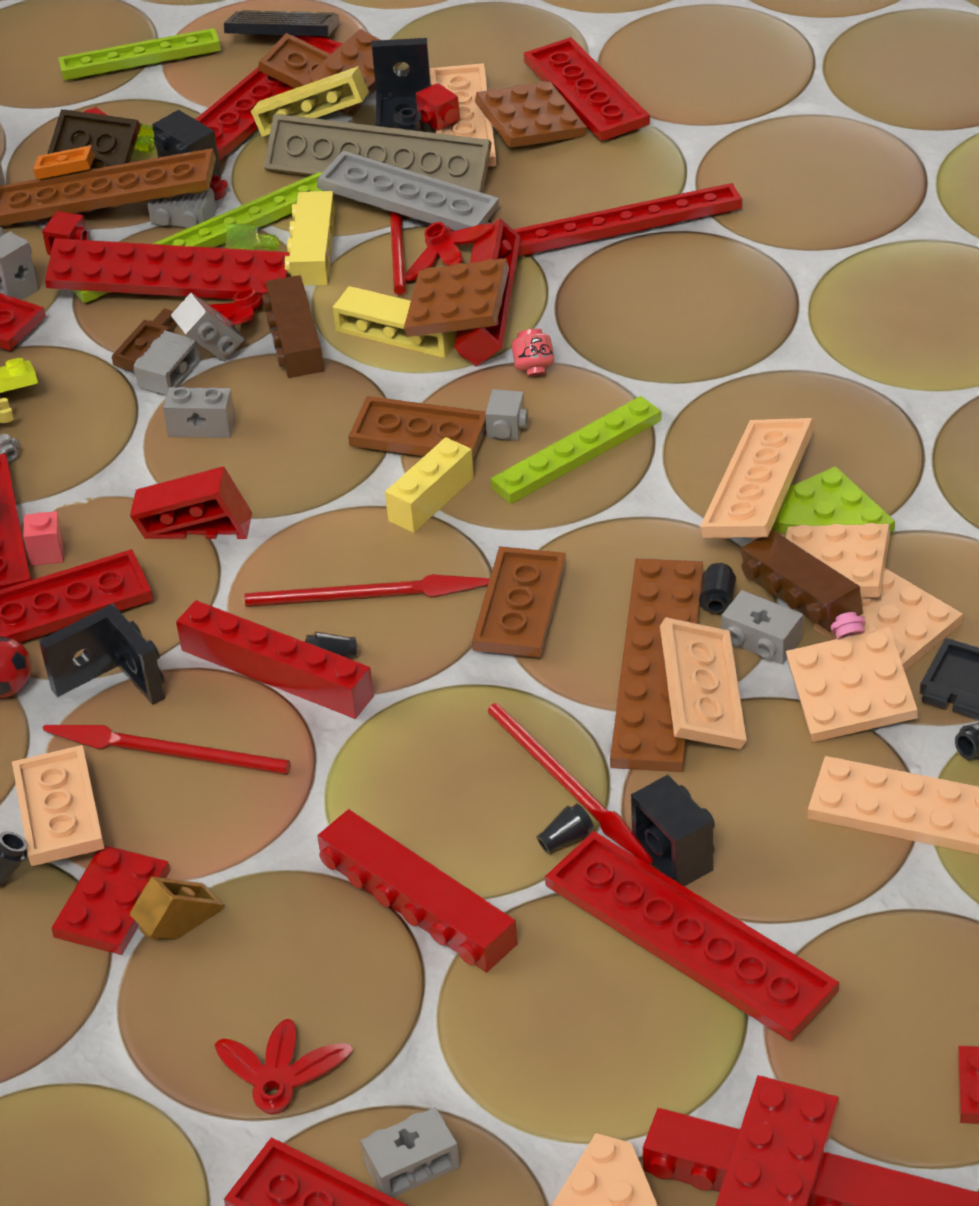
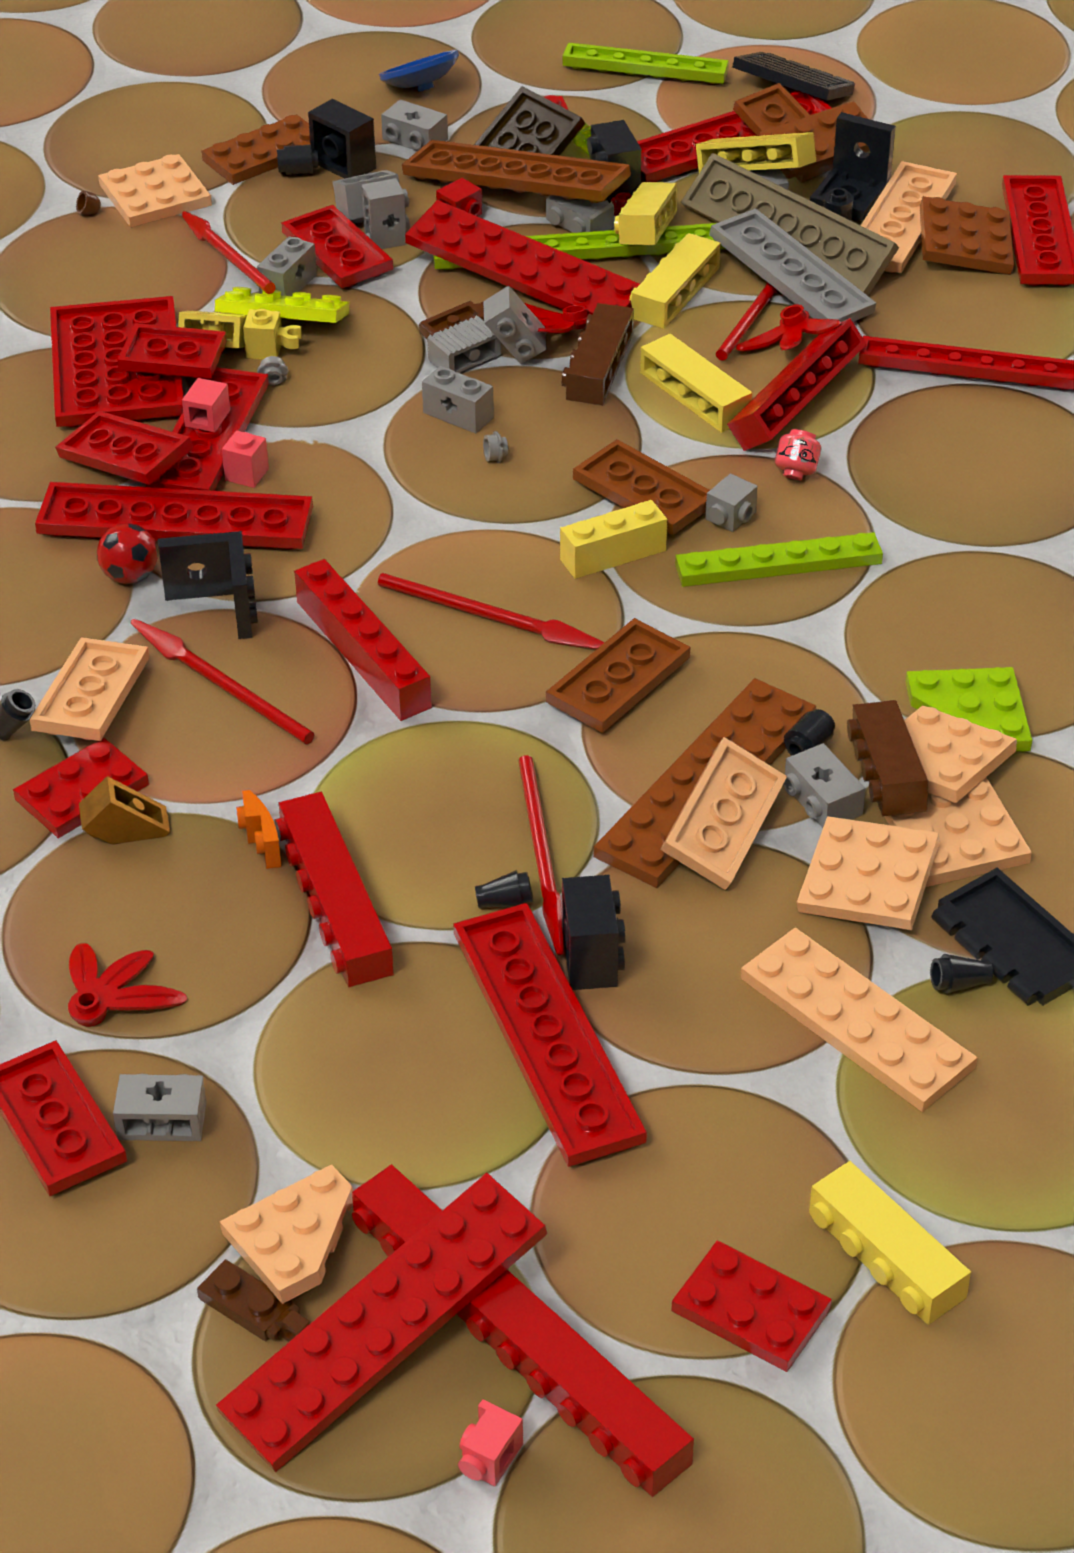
camera: 25 degrees right, 0 degrees up
orange plate [33,145,95,180] -> none
red wedge [130,466,252,539] -> none
clear neon green plate [225,224,279,250] -> none
black cone [305,631,357,658] -> none
dark orange plate [404,258,509,337] -> none
red brick [416,83,460,131] -> none
light nougat plate [700,418,814,540] -> none
bright pink plate [830,612,866,639] -> none
none -> orange slope [236,790,281,869]
none -> light grey plate [483,431,508,463]
none -> light yellow brick [614,182,677,245]

